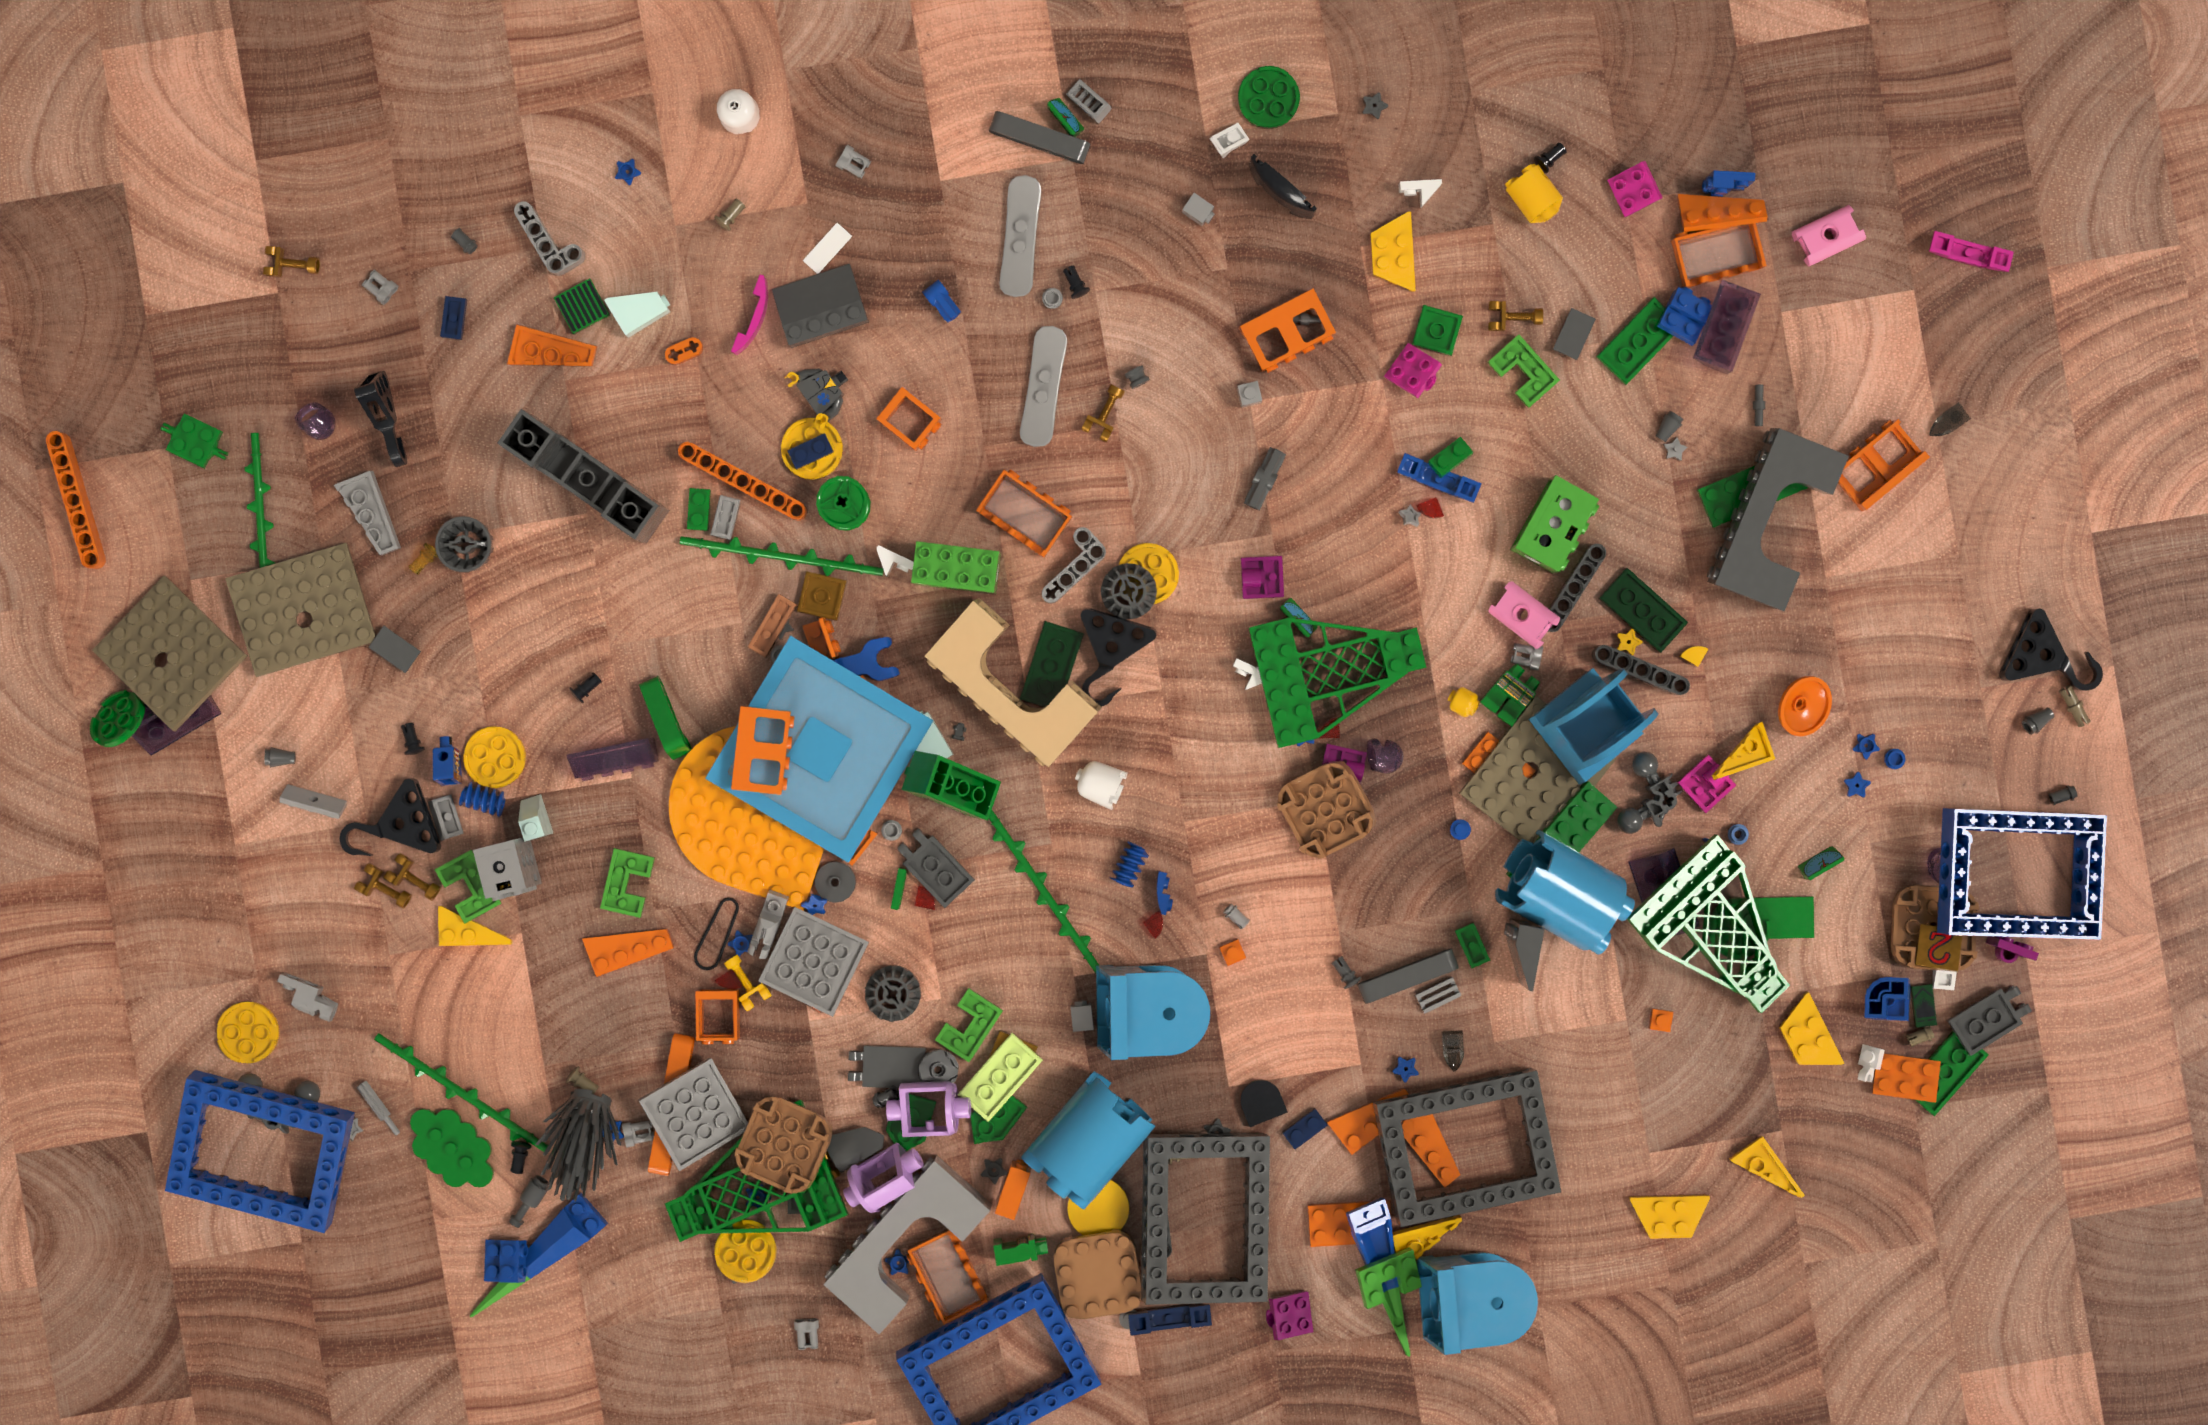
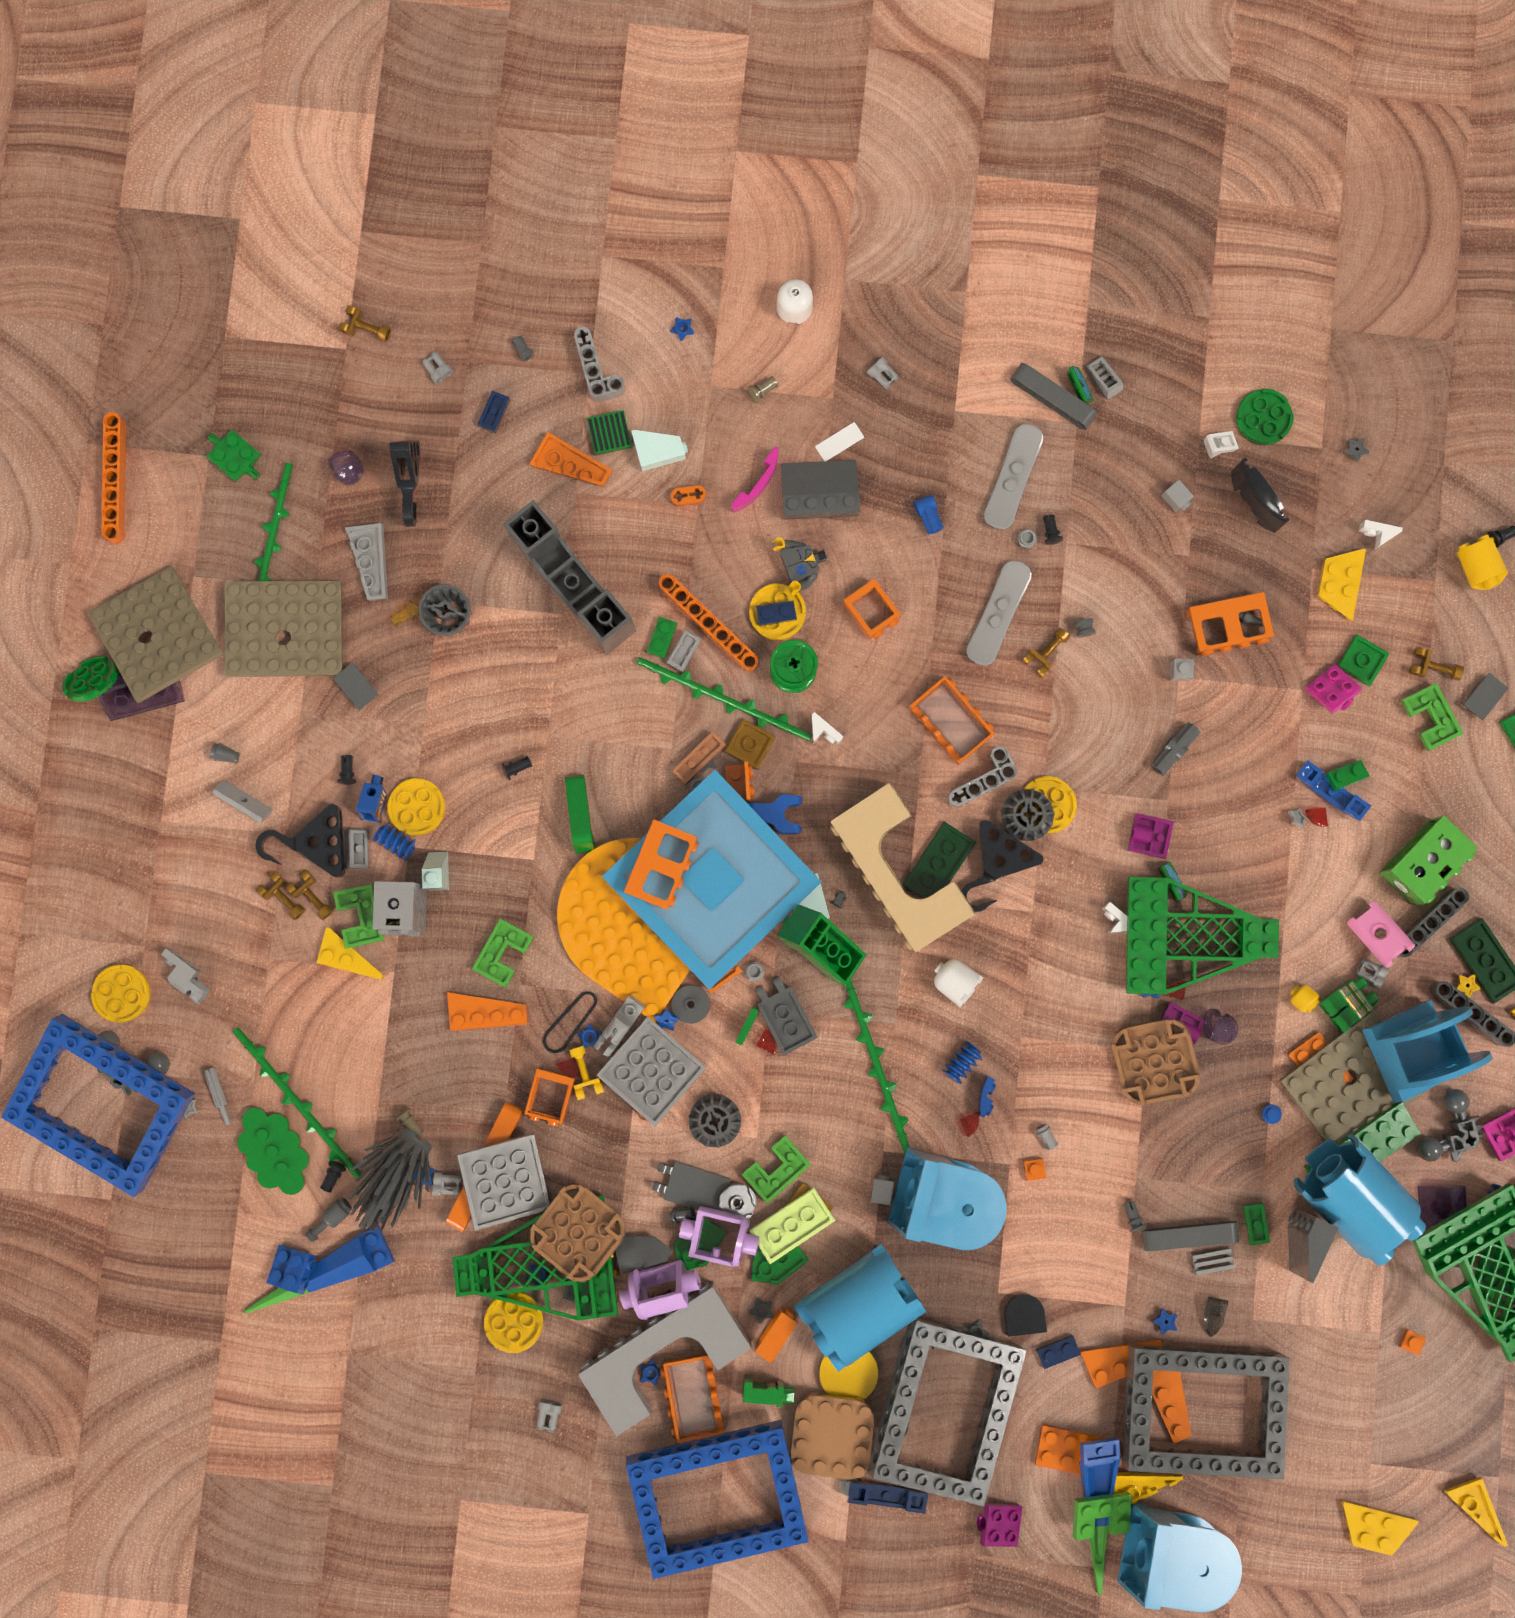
camera: 15 degrees right, 5 degrees down
clear purple slope [567,738,659,782] -> none
bright green piece [911,541,1001,595] -> none

